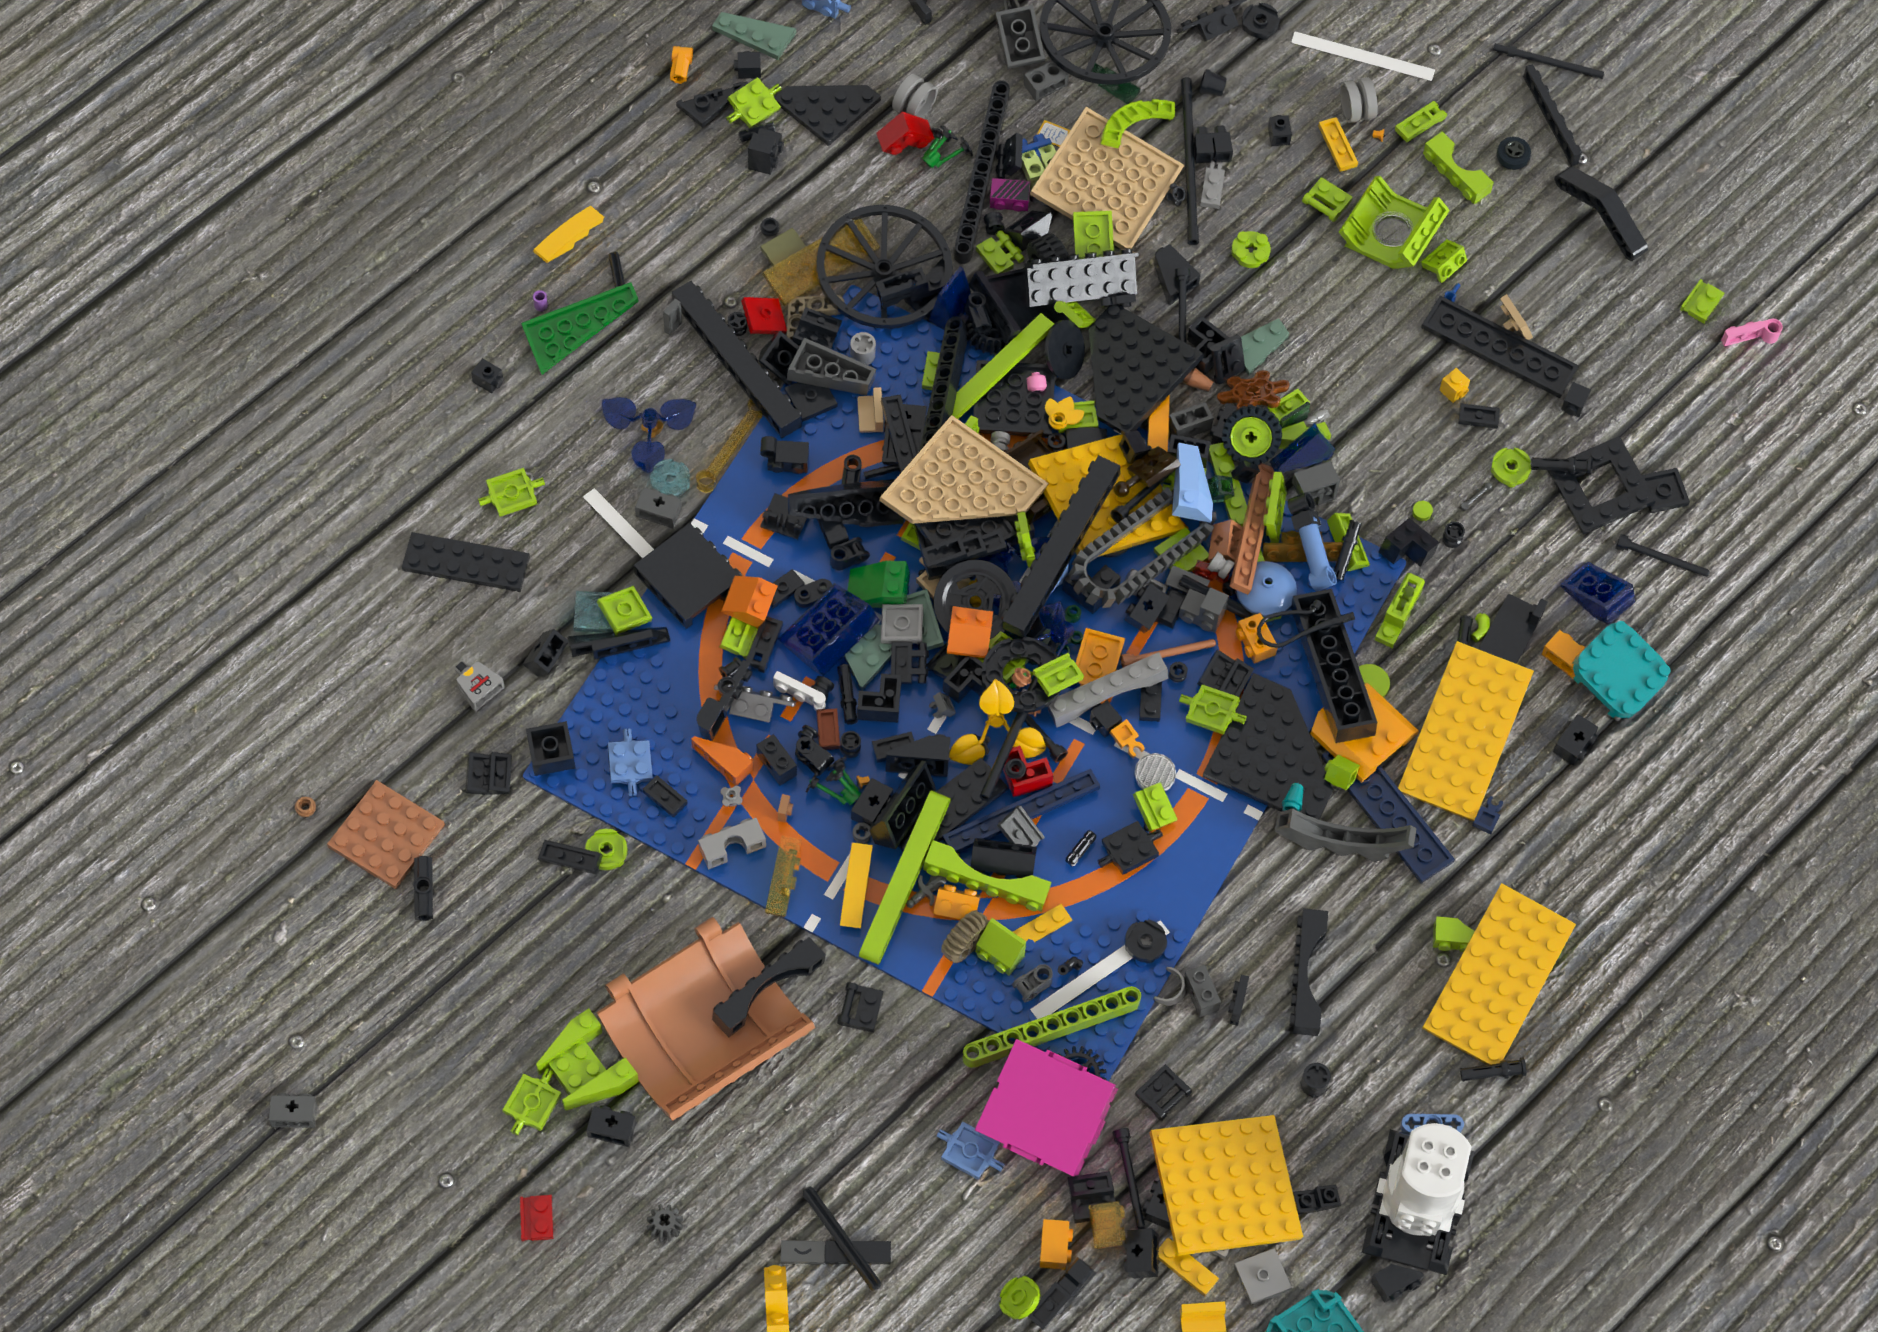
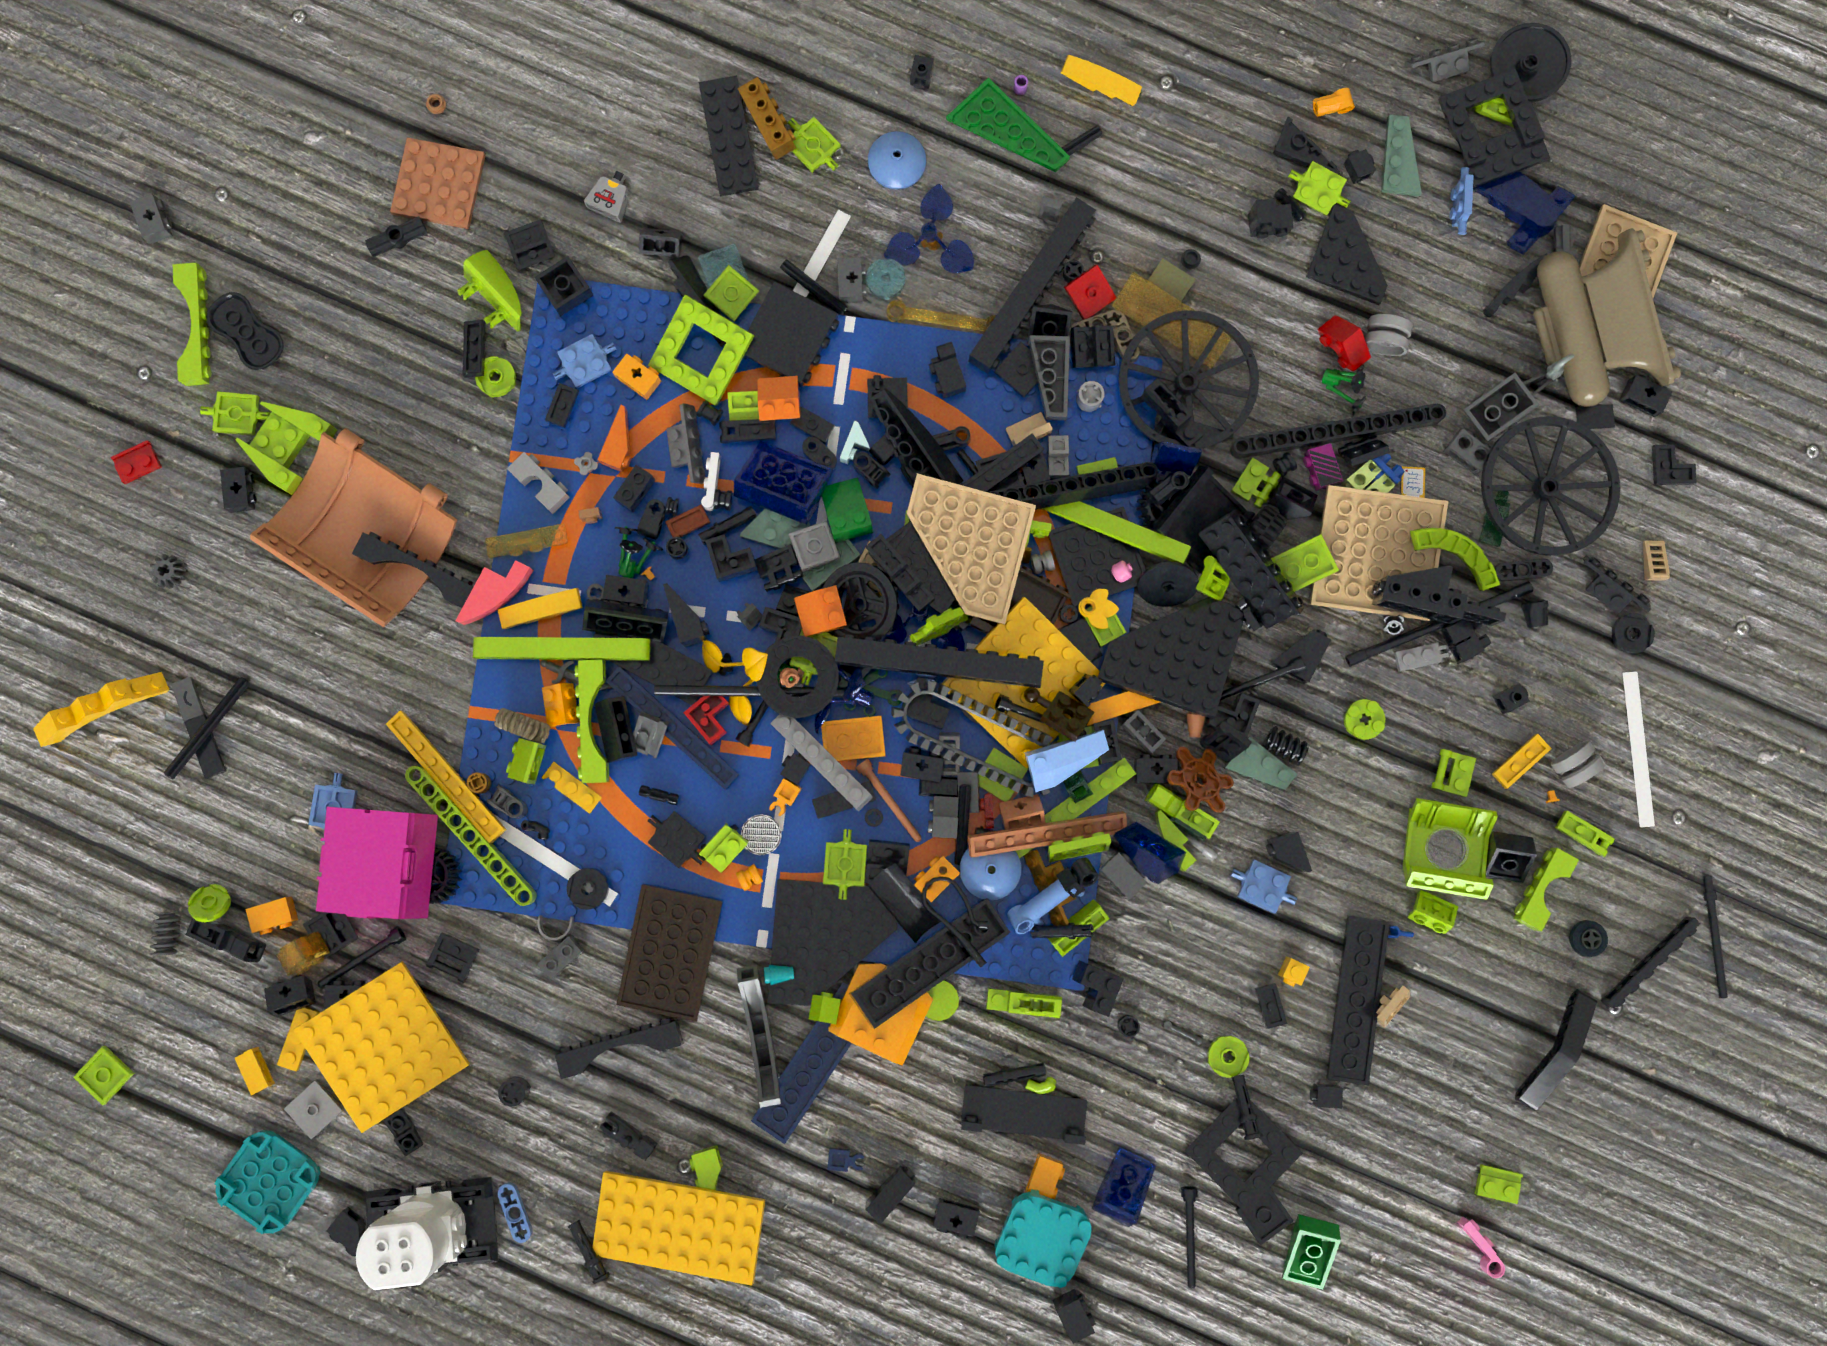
camera: 65 degrees right, 20 degrees up
black plate [697,660,753,741] -> none
black plate [837,982,884,1033] -> none
black plate [872,732,914,763] -> none
black plate [1005,759,1026,779] -> none
lime plate [1033,653,1084,697] -> none
light grey wheel [1207,552,1234,580] -> none
wheel [1222,405,1282,465] -> none
black plate [1228,975,1249,1026] -> none
black plate [1231,460,1260,484] -> none
yellow plate [1398,641,1534,822] -> none
lime tile [1412,501,1433,521] -> none
none -> lime arch [172,262,212,386]
none -> black plate [206,292,284,370]
none -> yellow plate [386,710,507,844]
none -> coral slope [455,560,534,625]
none -> lime piece [457,250,522,332]
none -> pearl gold wheel [467,772,492,794]
none -> black piece [599,1111,658,1161]
none -> light orange brick [612,353,661,400]
none -> dark brown plate [616,883,723,1022]
none -> lime plate [648,295,755,406]
none -> light orange wheel [736,864,763,891]
none -> pearl gold brick [737,77,796,160]
none -> black axle [780,259,847,315]
none -> light aqua slope [840,421,870,465]
none -> black slope [865,1165,915,1224]
none -> medium blue dish [868,131,926,189]
none -> black sticker [868,863,941,943]
none -> light grey slope [1048,435,1069,479]
none -> black brick [1053,1289,1096,1344]
none -> medium blue plate [1230,859,1297,914]
none -> black piece [1263,726,1309,766]
none -> black slope [1266,832,1312,872]
none -> green slope [1282,1214,1341,1290]
none -> black wedge [1372,566,1506,626]
none -> black slope [1486,831,1537,883]
none -> black beam [1494,559,1553,582]

